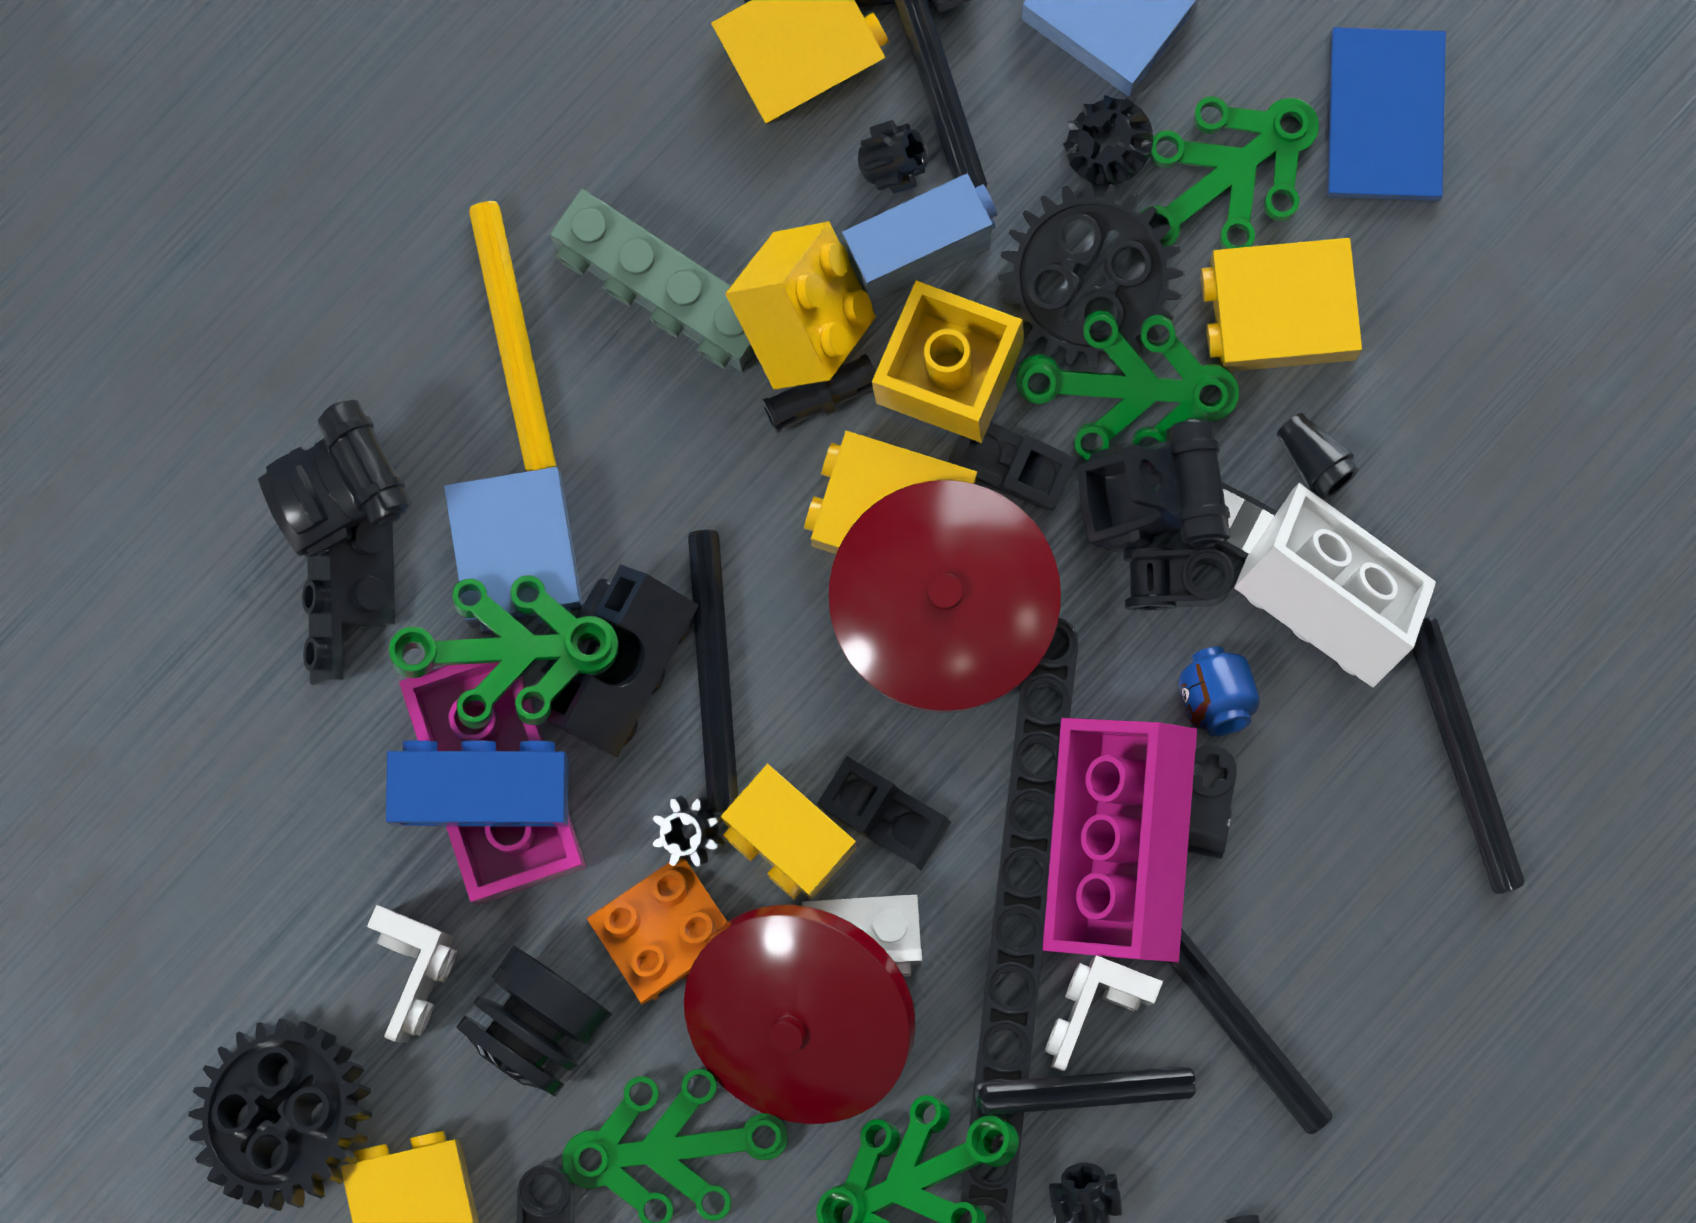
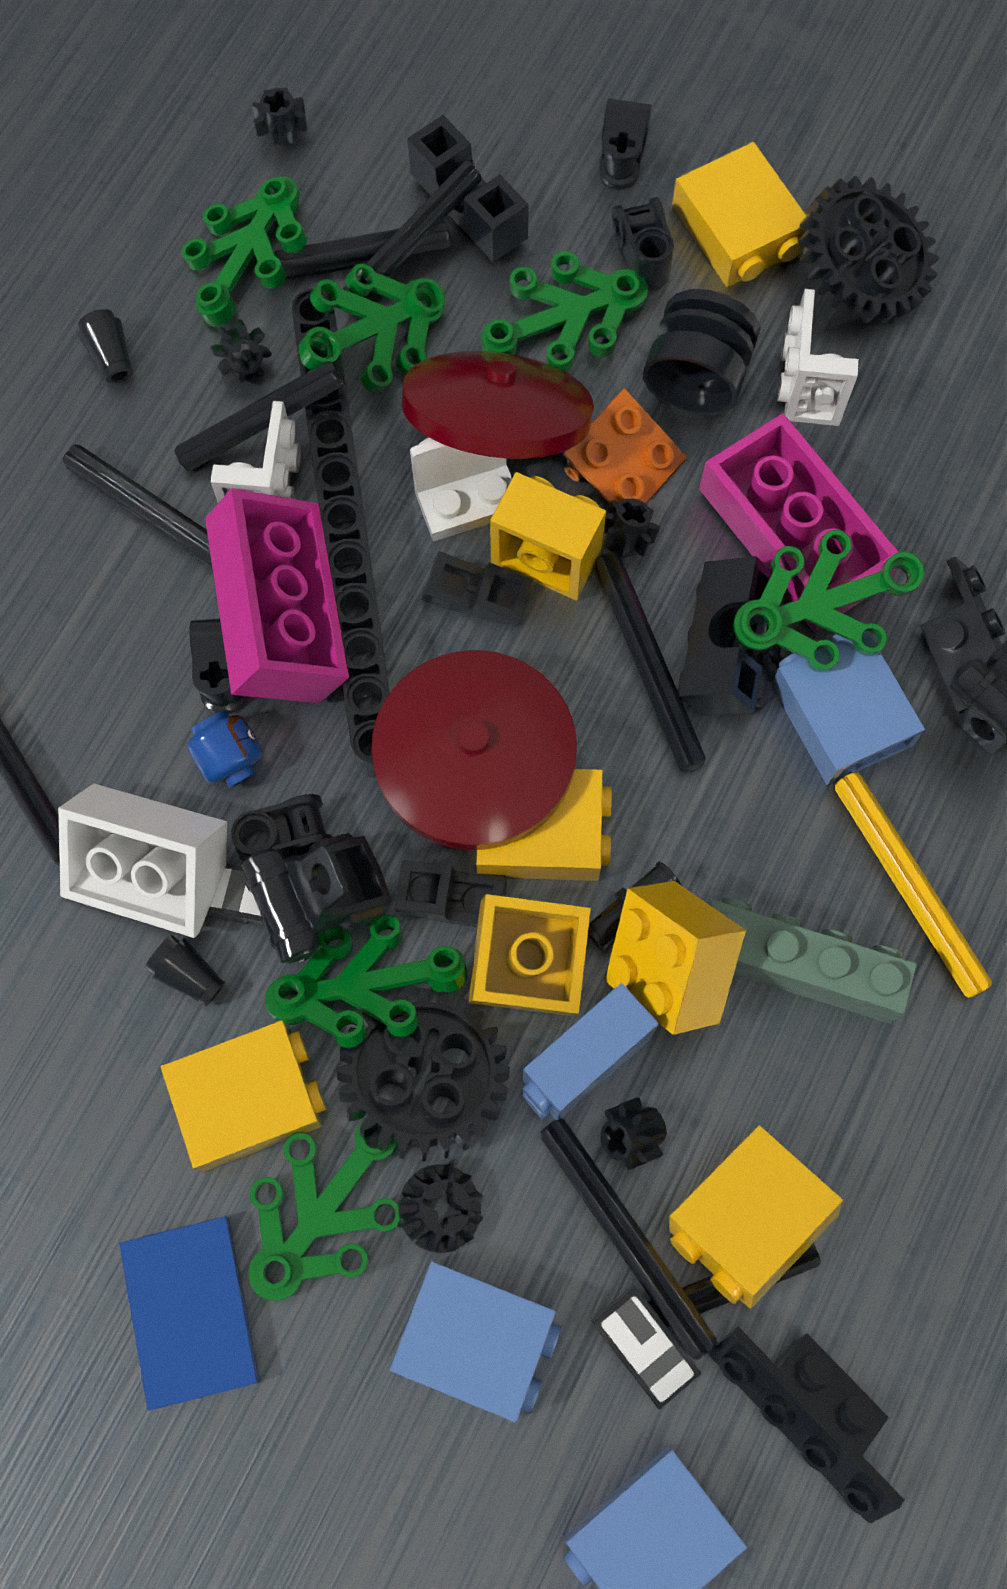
camera: 160 degrees right, 10 degrees down
blue brick [386,740,569,827] -> none

